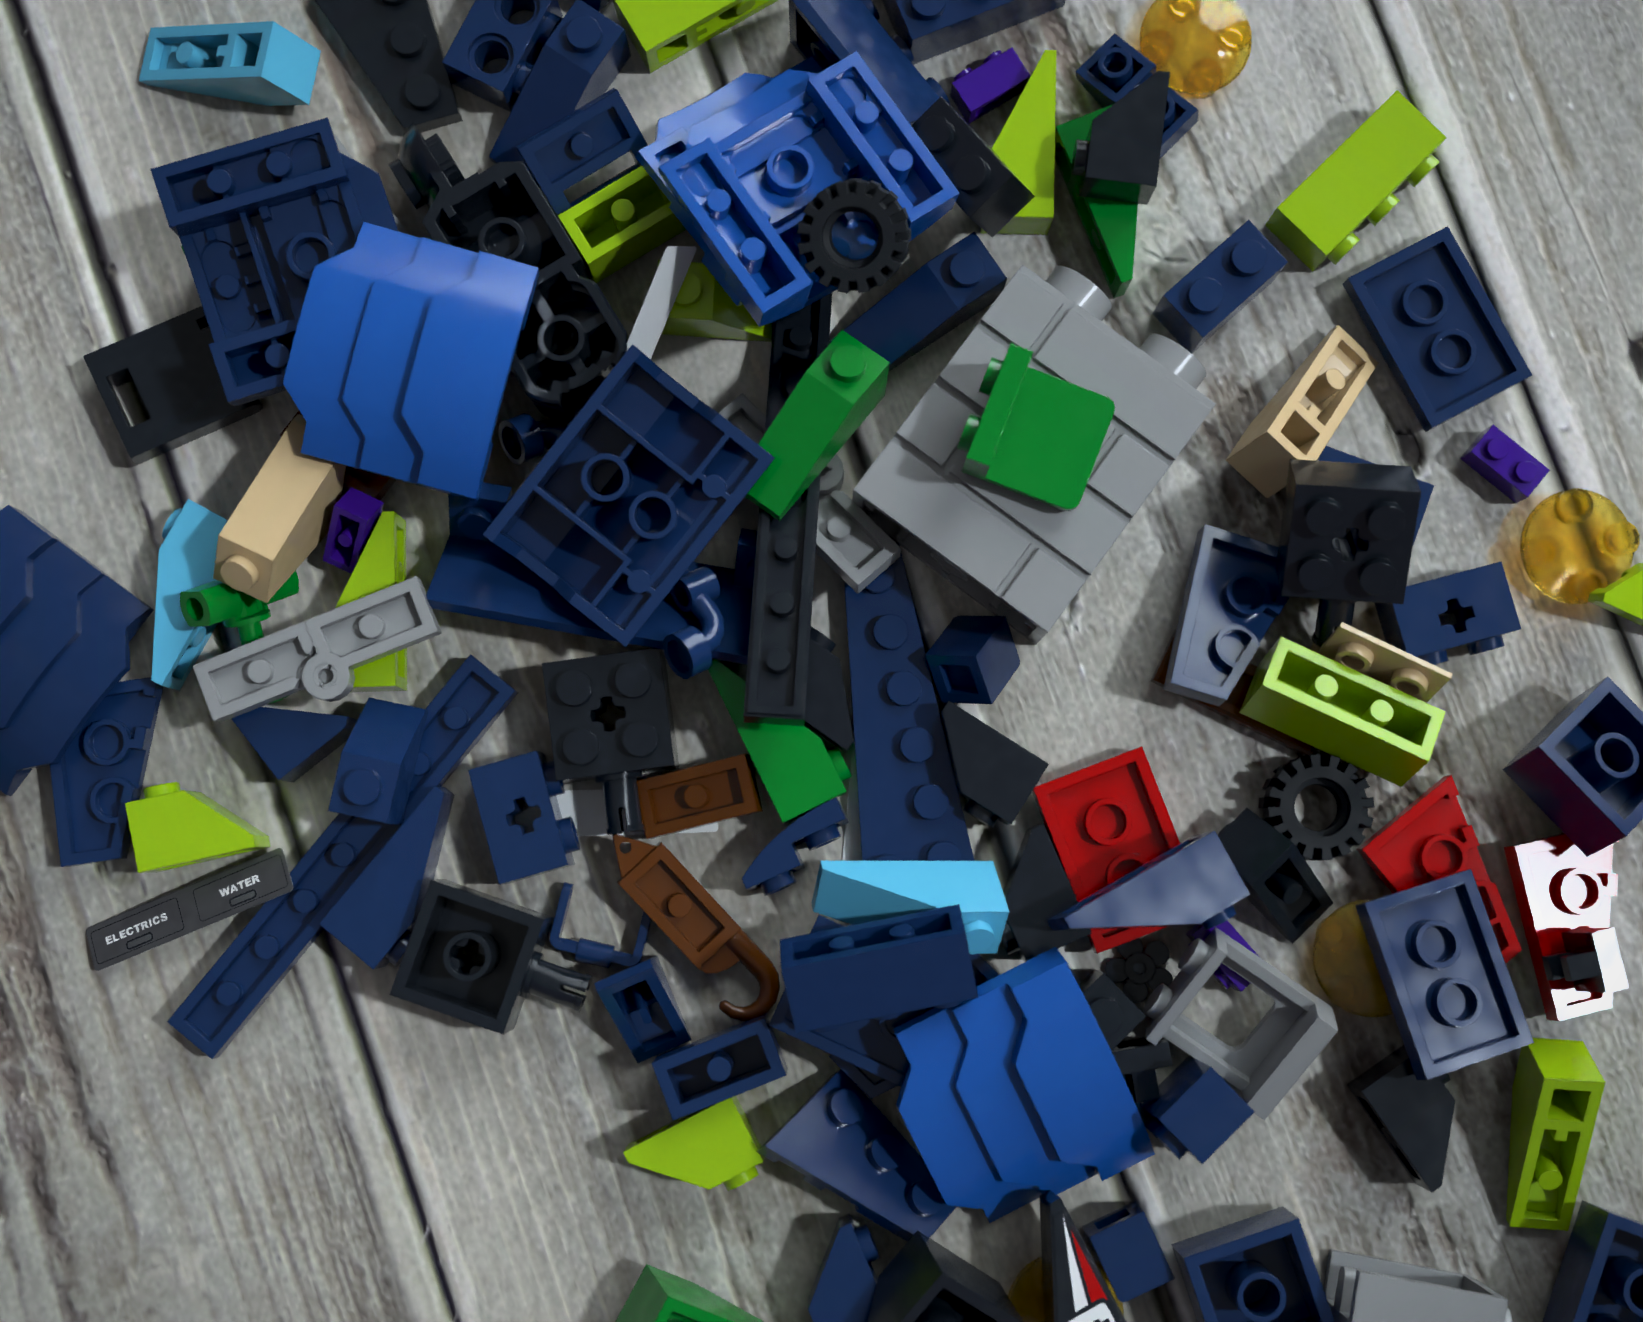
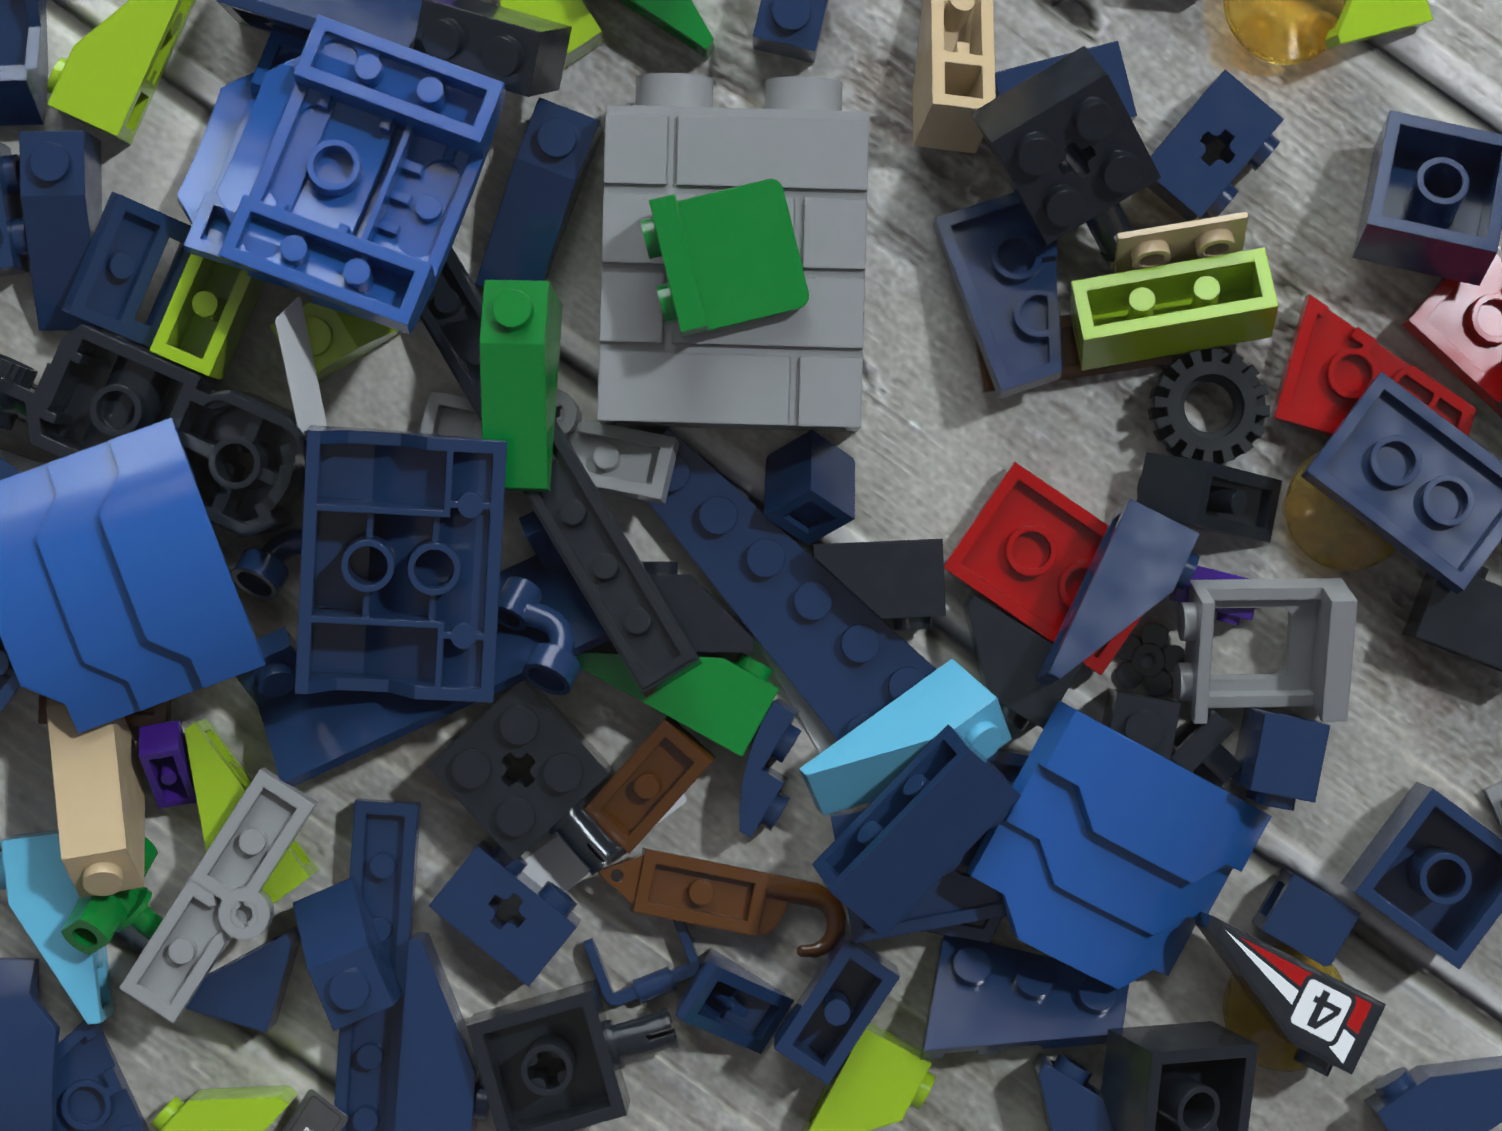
camera: 40 degrees left, 5 degrees up
black tyre [797,178,911,294] -> none

